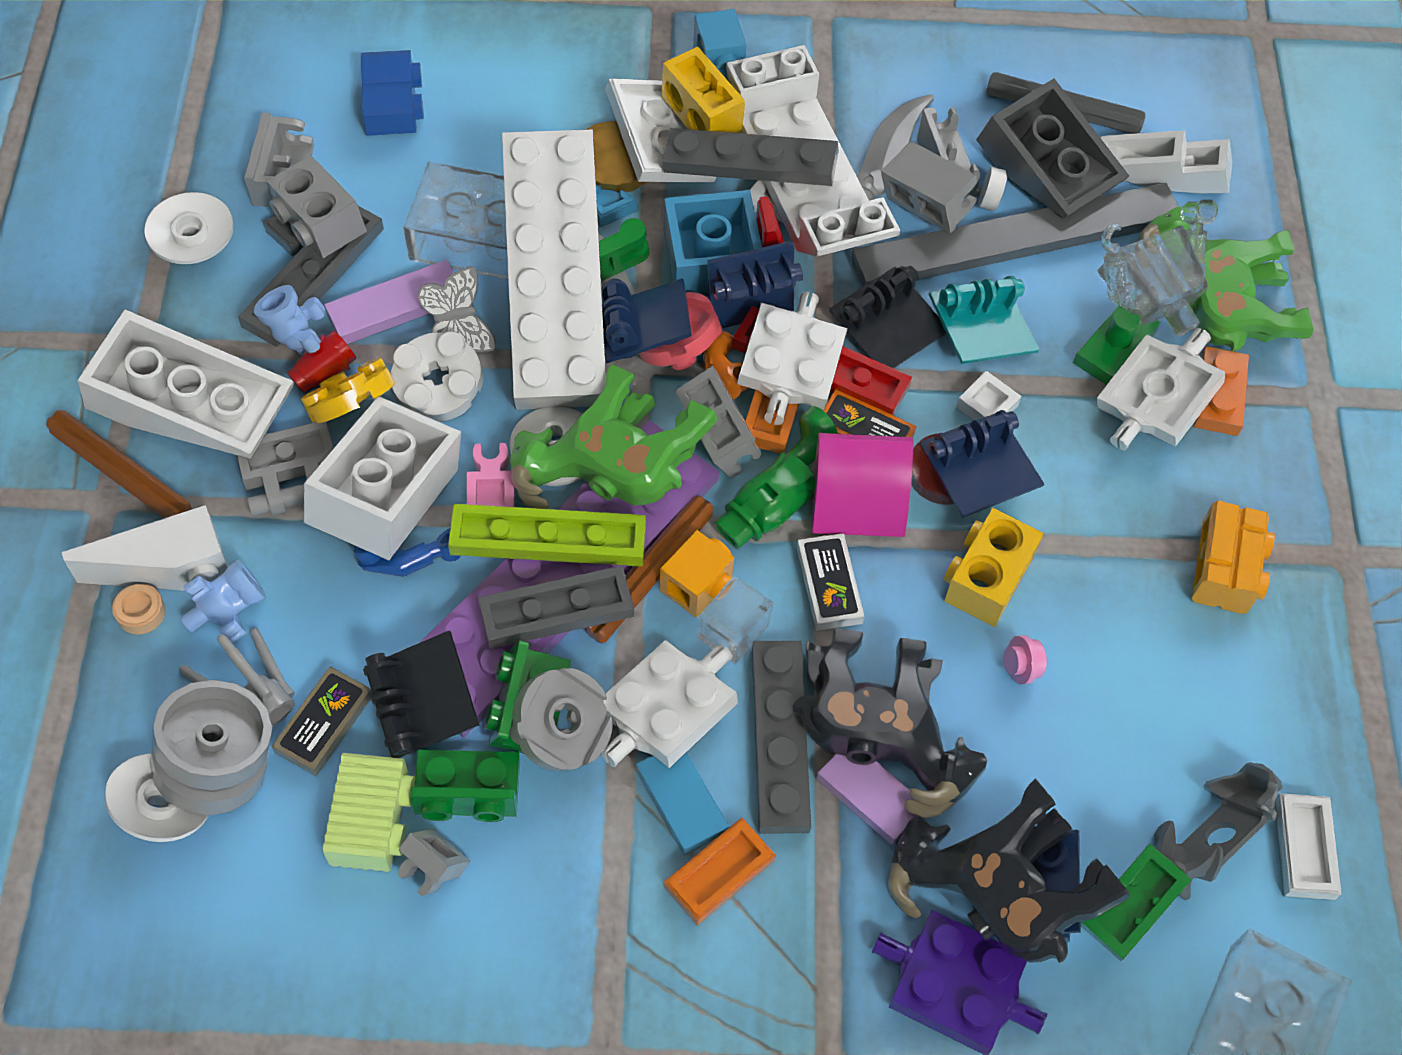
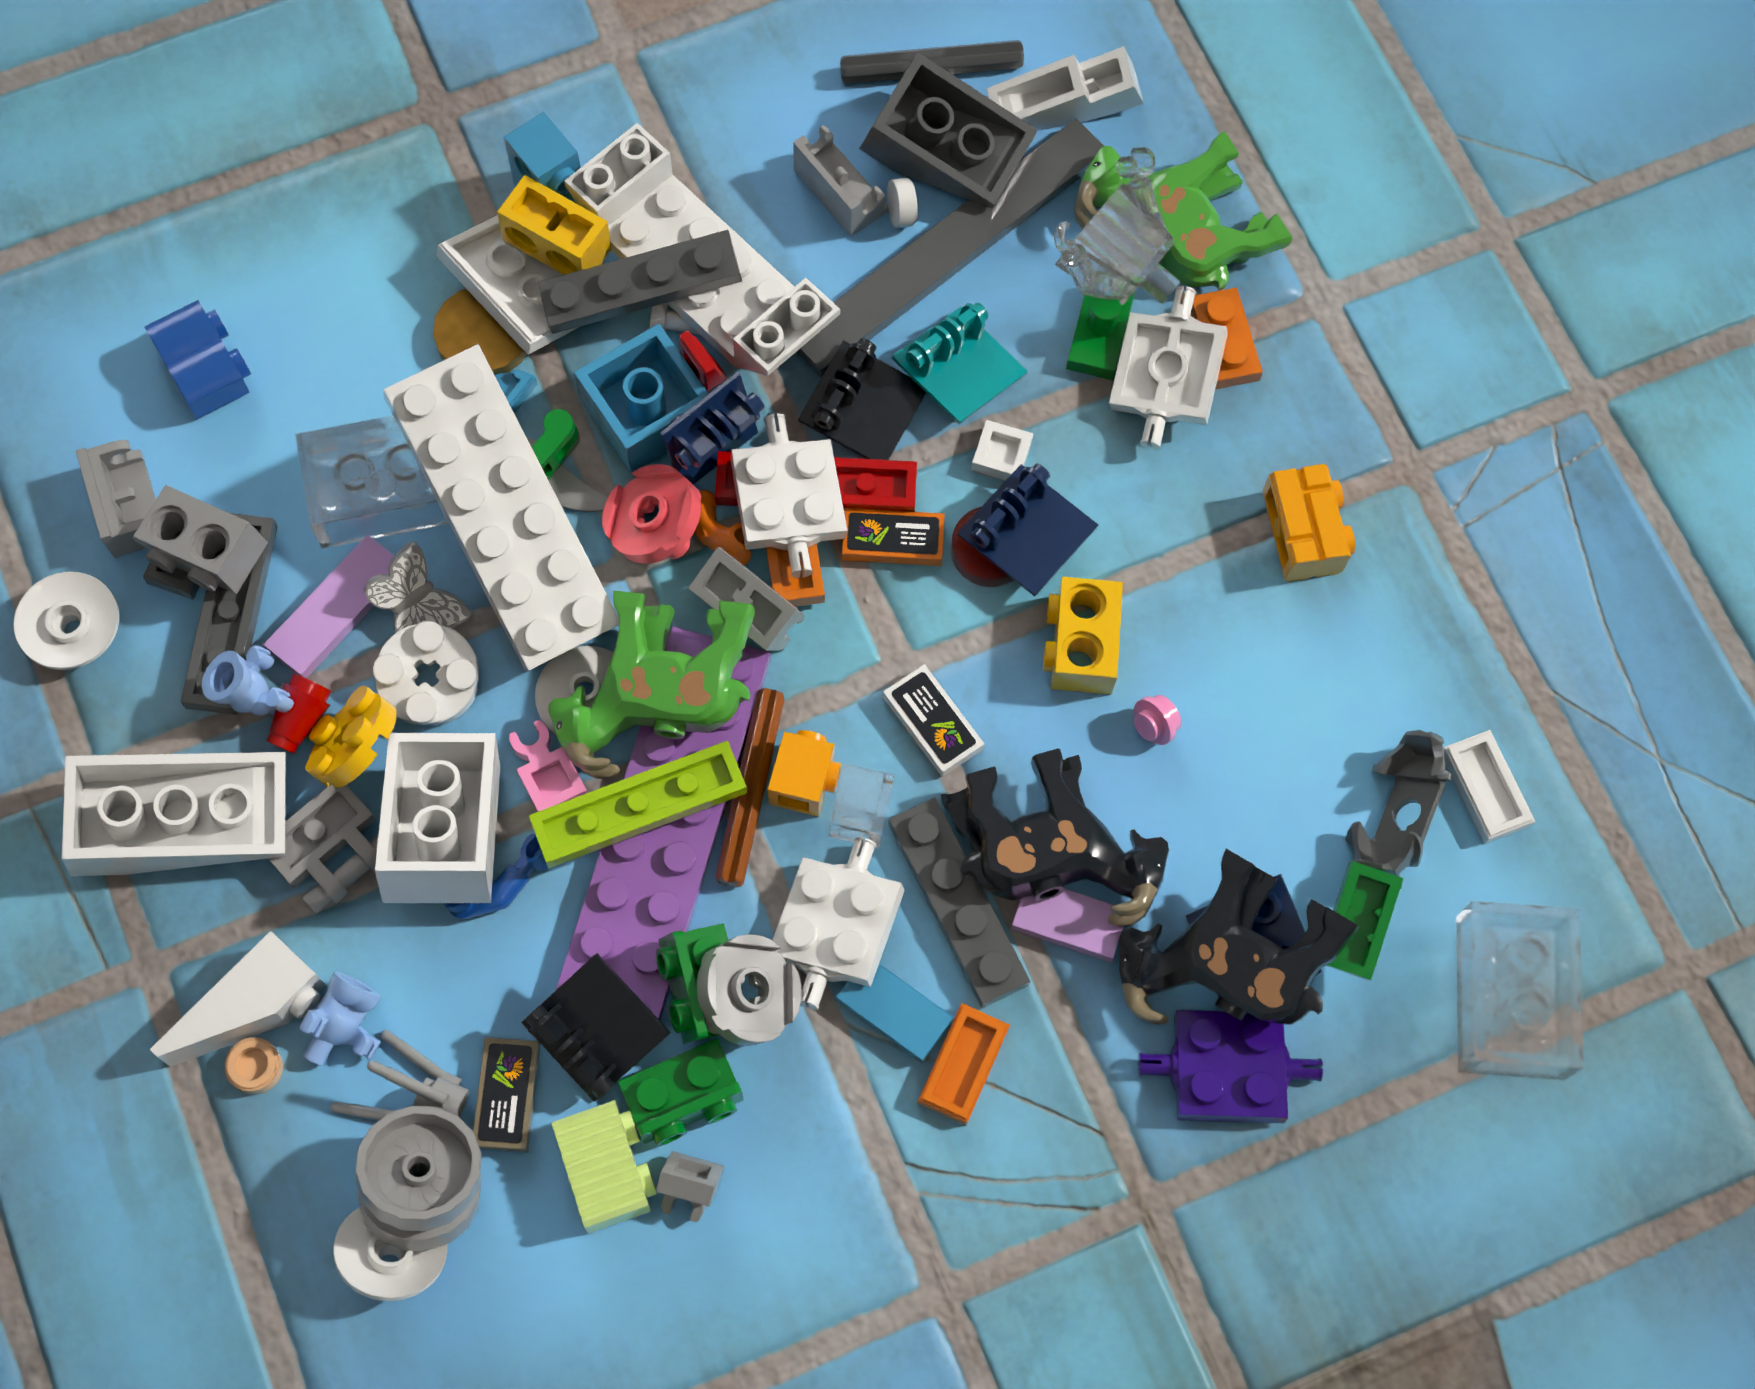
camera: 25 degrees left, 10 degrees up
dark orange axle [46,410,192,519] -> none
dark grey plate [478,566,634,649] -> none
dark blue hinge [602,278,692,364] -> none
green piece [713,406,838,549] -> none
dark pink slope [811,433,913,537] -> none
light grey sword [856,95,934,201] -> none
light grey hinge [881,141,977,234] -> none

